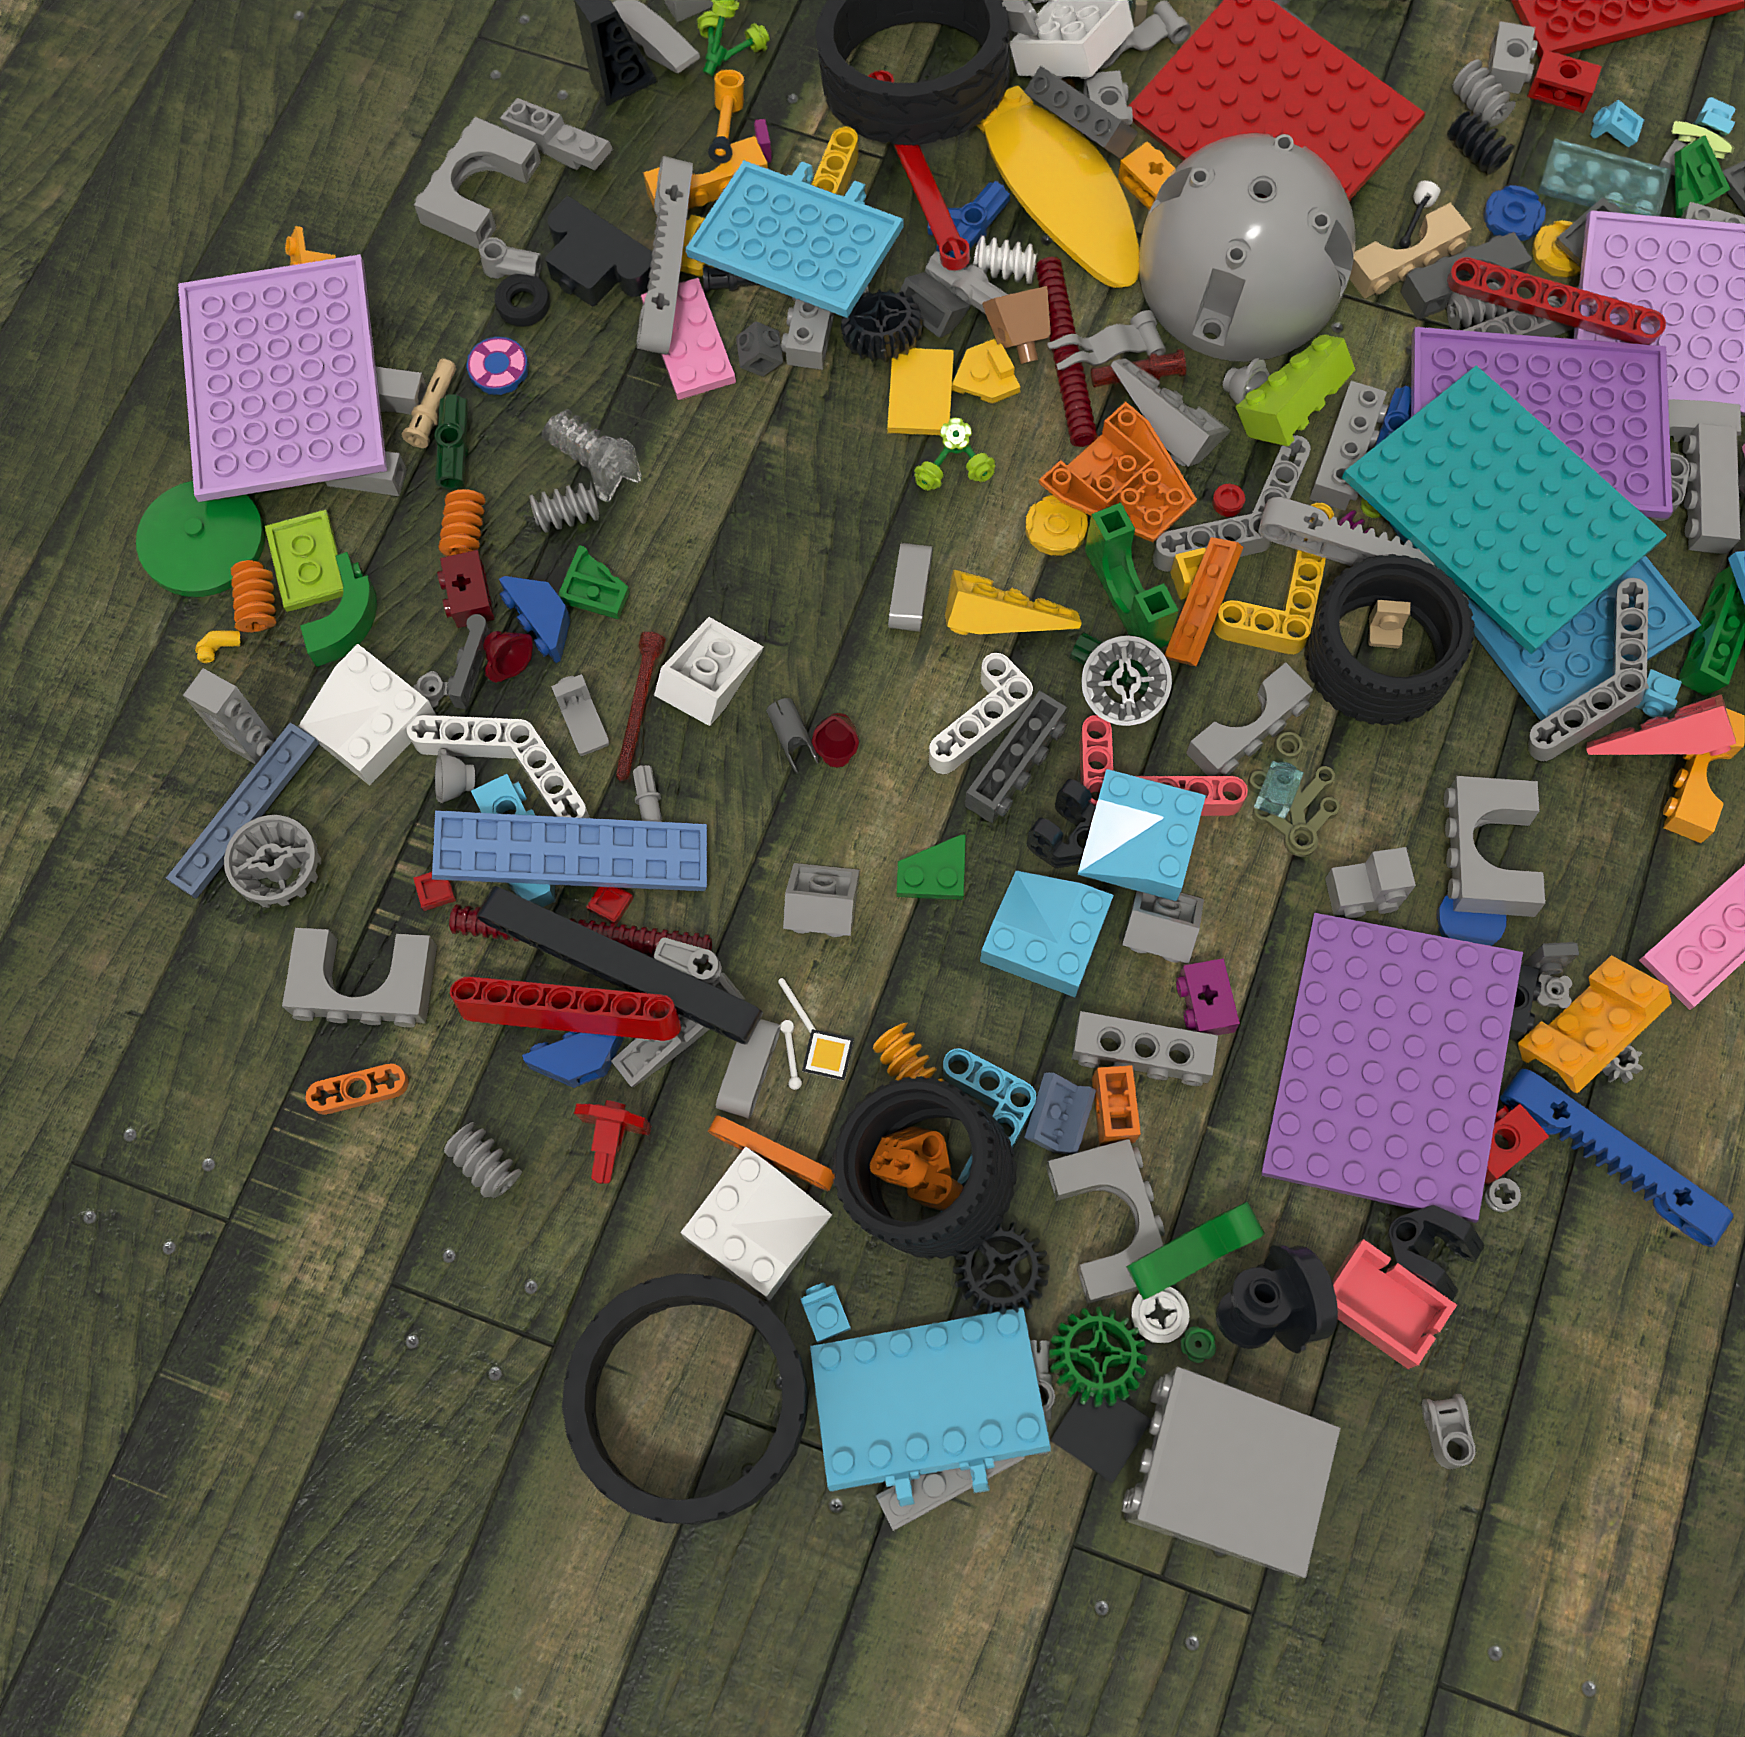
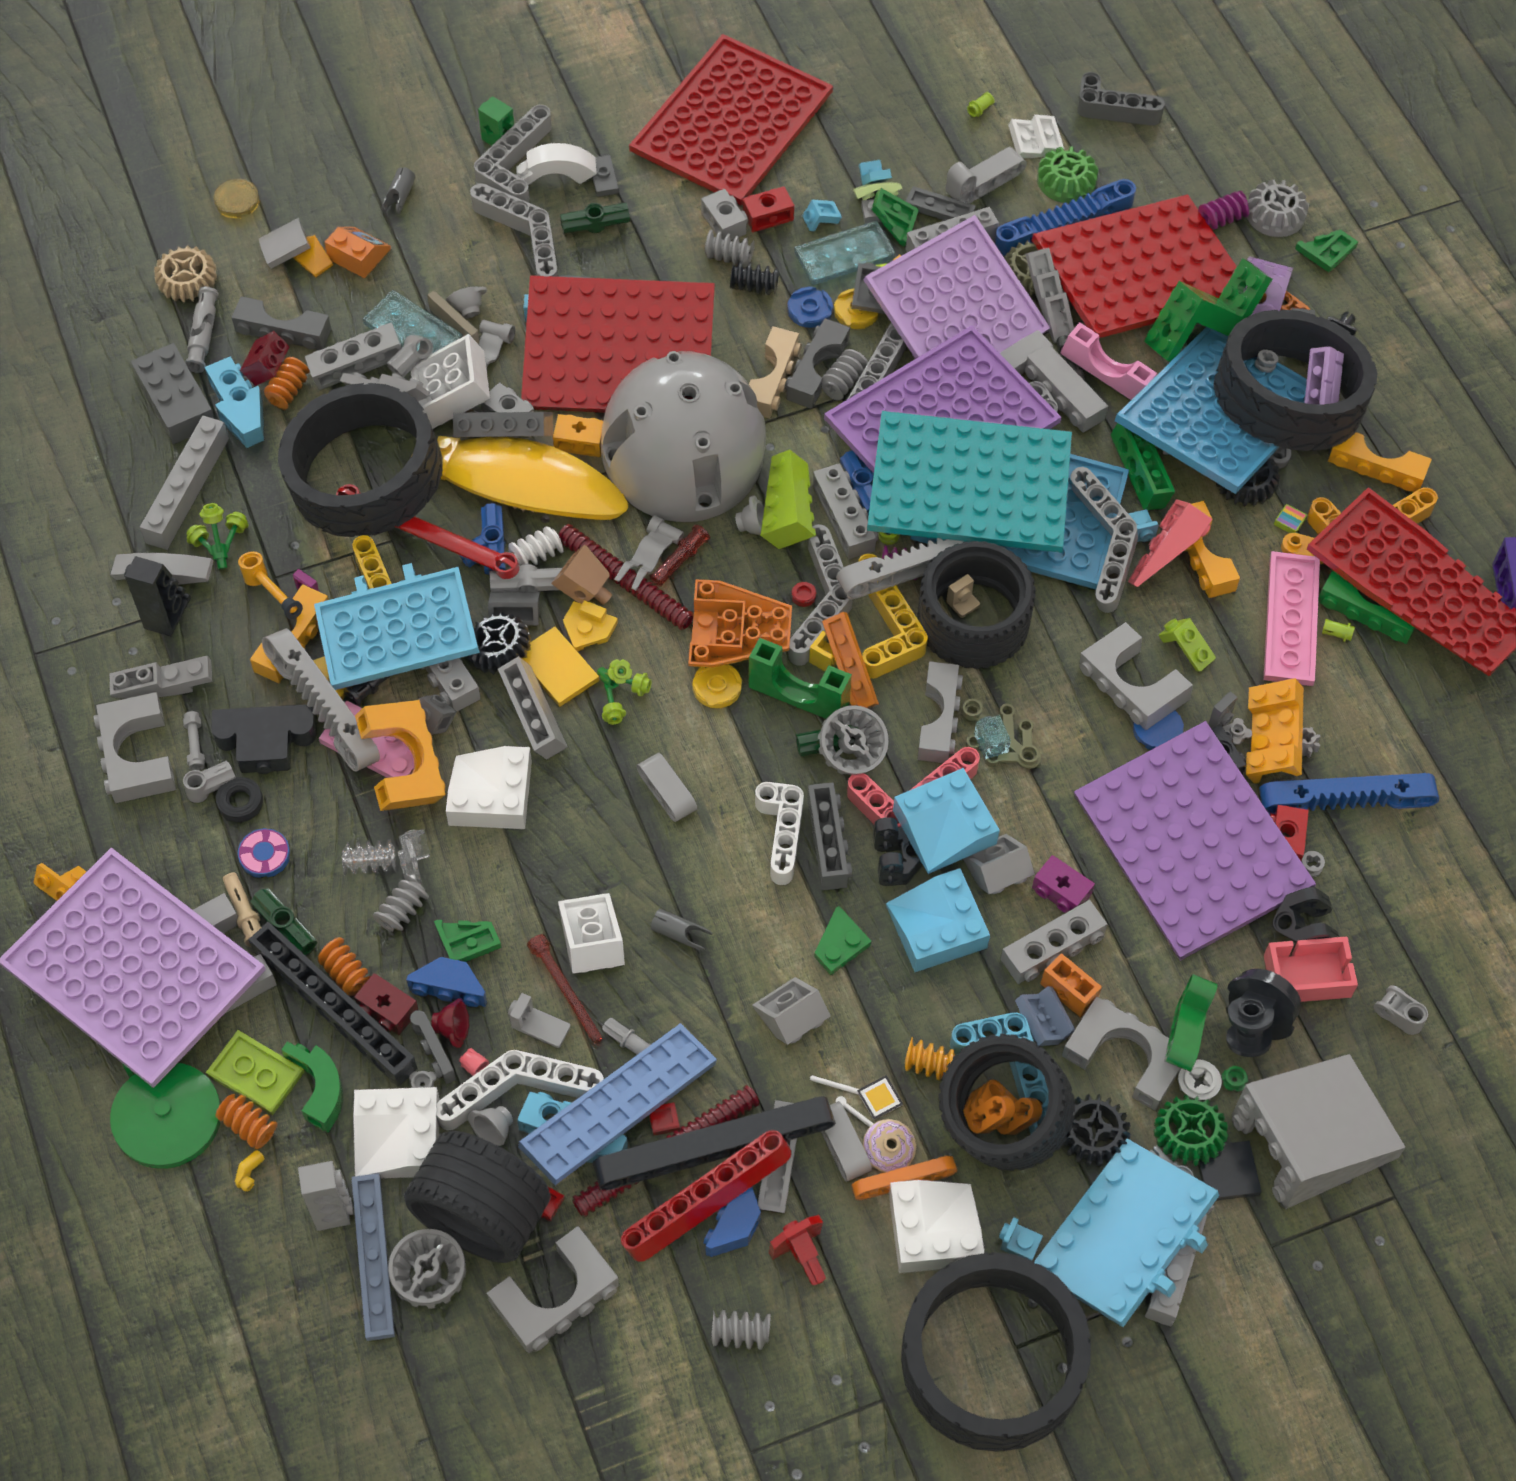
camera: 45 degrees left, 10 degrees down
orange beam [306,1064,409,1115] -> none
light grey piece [654,938,722,984] -> none
dark red piece [812,713,859,768] -> none
yellow wedge [945,570,1082,635] -> none
light grey wedge [1110,359,1231,466] -> none
light grey brick [1325,847,1416,919] -> none
hinge [1399,181,1440,249] -> none
red beam [1447,257,1666,345] -> none
none -> light grey bar [183,711,205,771]
none -> black brick [248,922,418,1087]
none -> light orange arch [355,700,445,811]
none -> black tyre [404,1131,551,1263]
none -> white slope [446,746,532,829]
none -> coral hose [459,1048,489,1076]
none -> light grey brick [498,656,568,760]
none -> dish [862,1119,916,1173]
none -> lime bracket [1158,618,1216,672]

